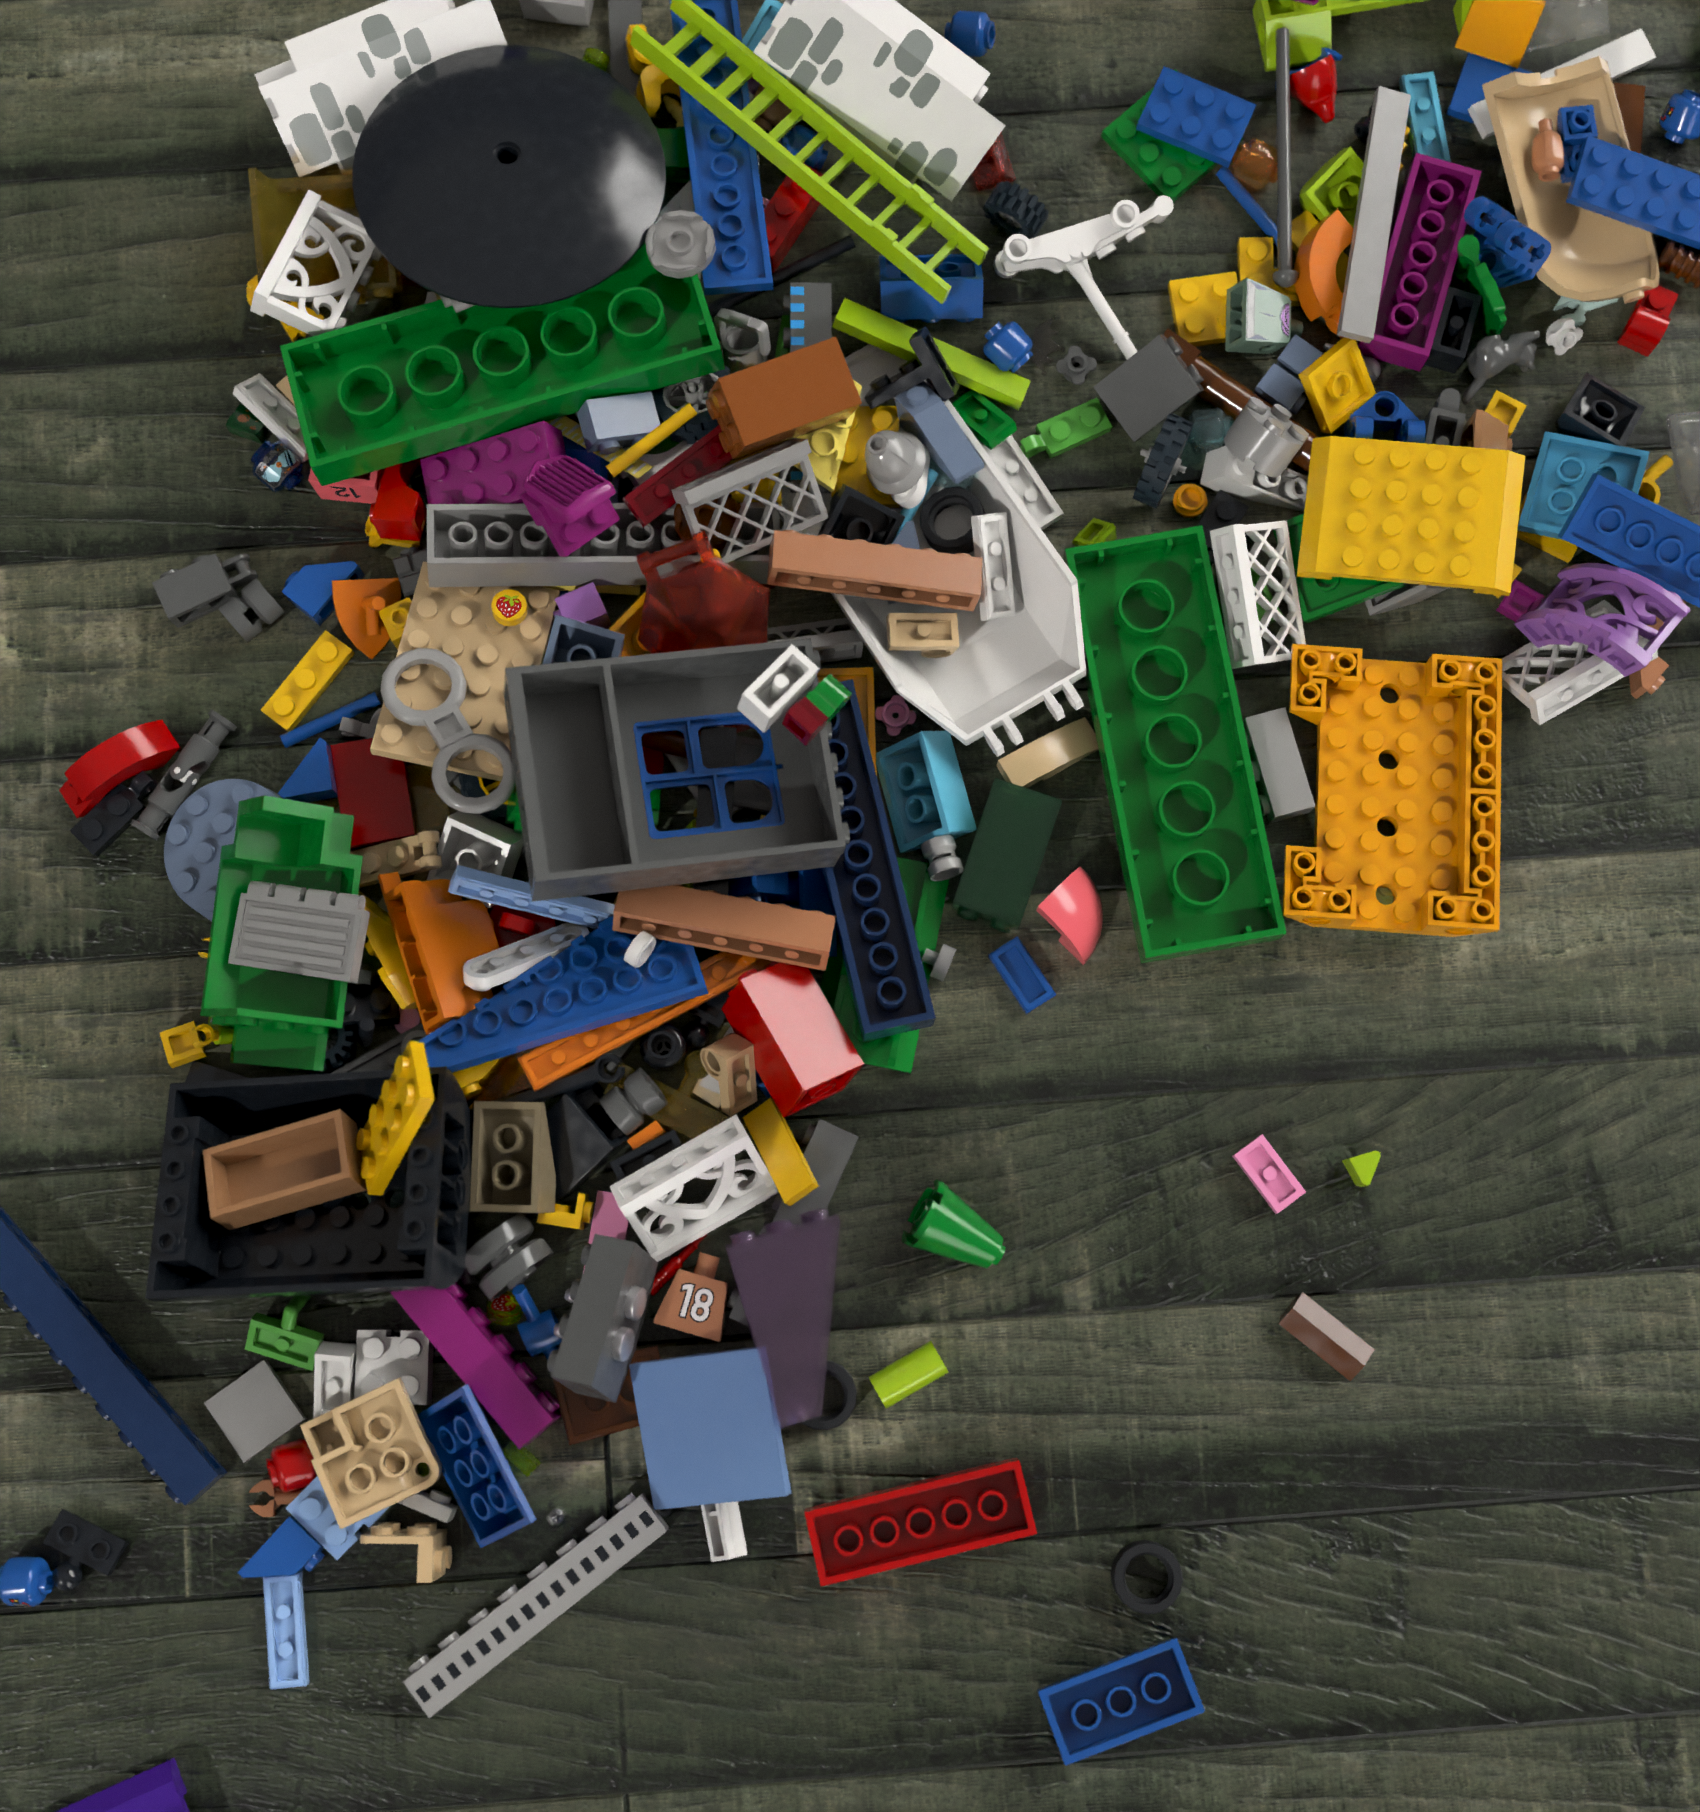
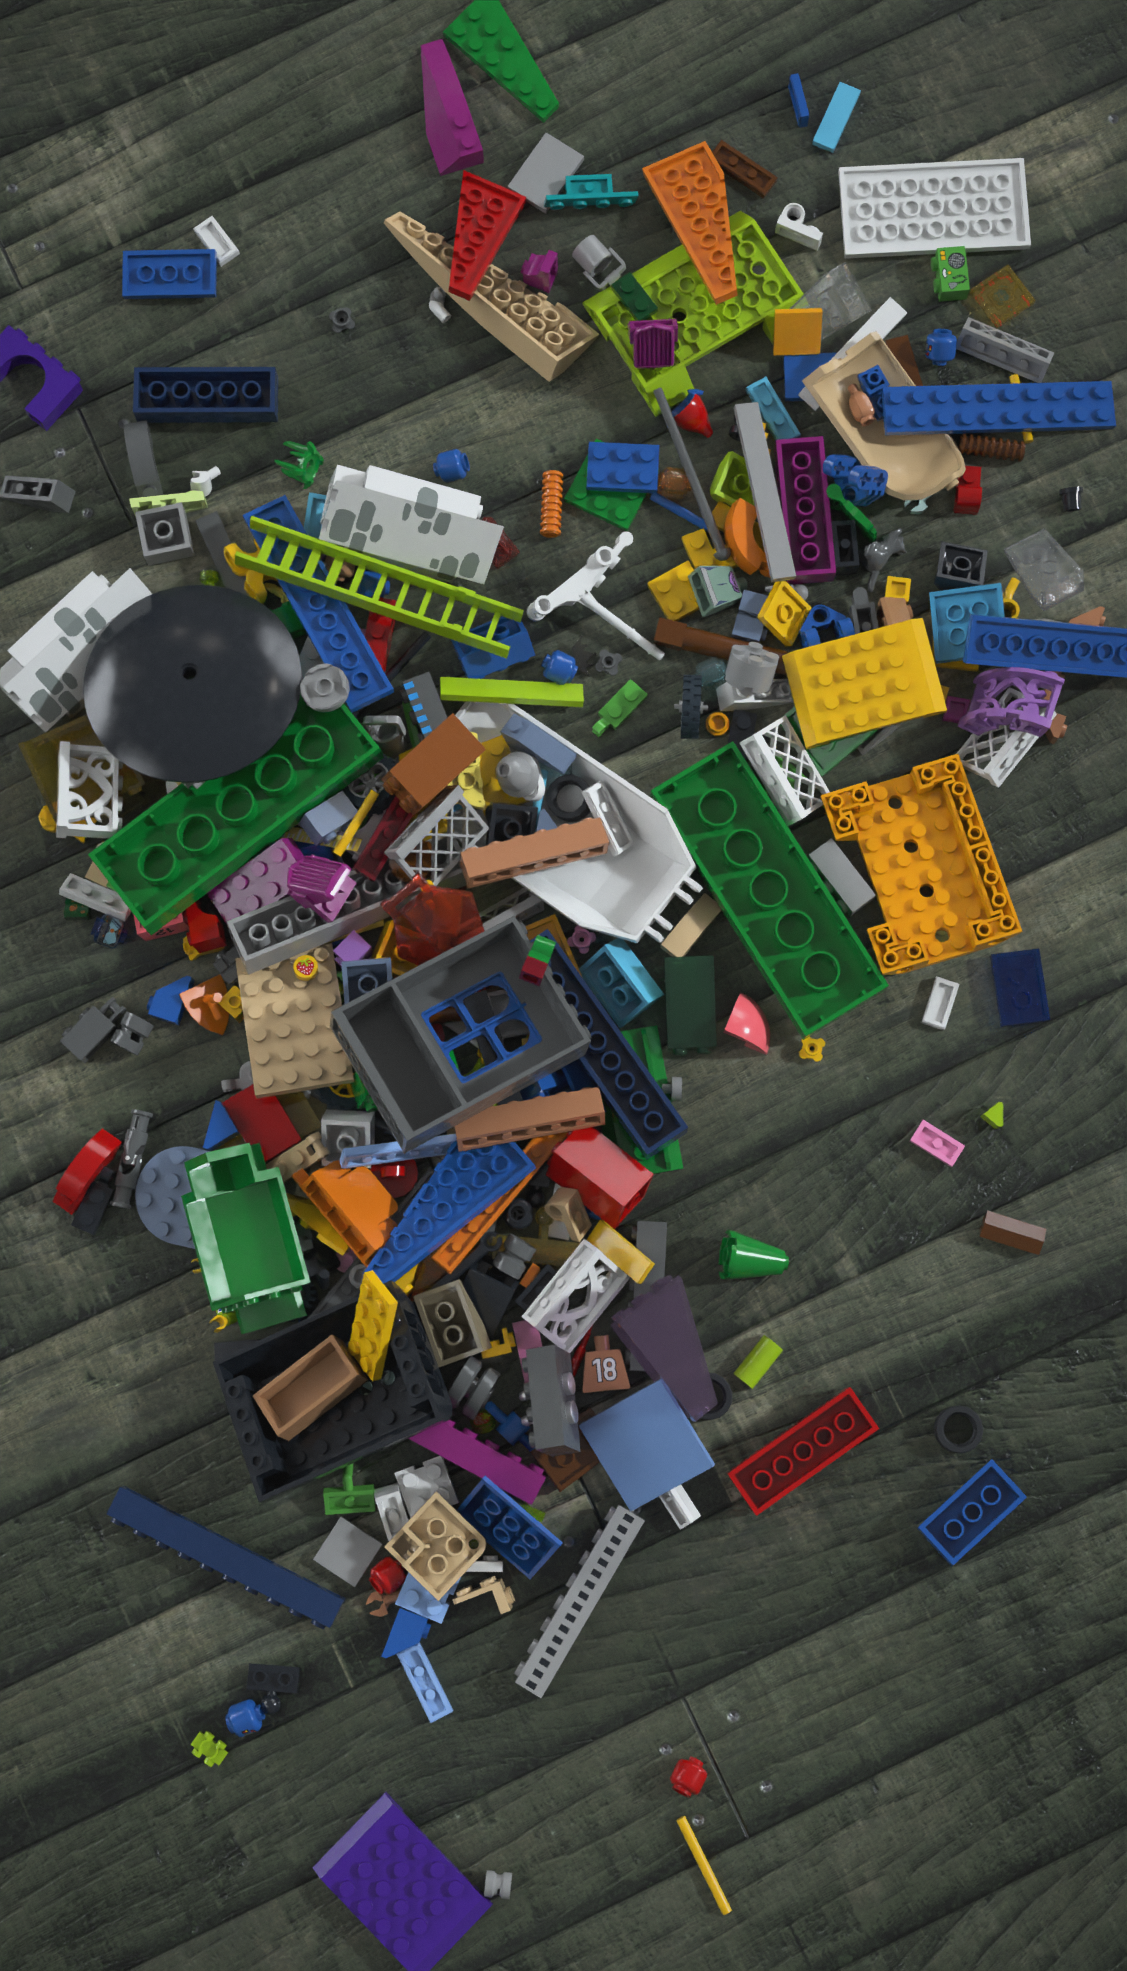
camera: 20 degrees left, 0 degrees up
yellow plate [160,1021,207,1068] -> none
light grey hinge [228,880,370,983] -> none
yellow plate [261,630,355,732] -> none
blue bar [280,692,381,748] -> none
light grey bar [380,648,516,814] -> none
white plate [463,923,589,991] -> none
white tile [624,931,656,968] -> none
white brick [737,644,819,733] -> none
black bracket [864,327,960,409] -> none
tan plate [886,613,959,658] -> none
light grey wheel [920,835,964,881] -> none
green plate [952,389,1017,450] -> none
white plate [982,435,1064,530] -> none
black bush [983,181,1048,239] -> none
blue tile [988,936,1056,1015] -> none
lime slope [1072,518,1117,547] -> none
dark grey brick [1093,334,1204,442] -> none
white plate [1545,318,1583,355] -> none
none -> orange piece [540,470,563,538]
none -> yellow plate [799,1037,825,1062]
none -> white tile [921,976,959,1031]
none -> clear blue plate [990,948,1050,1027]

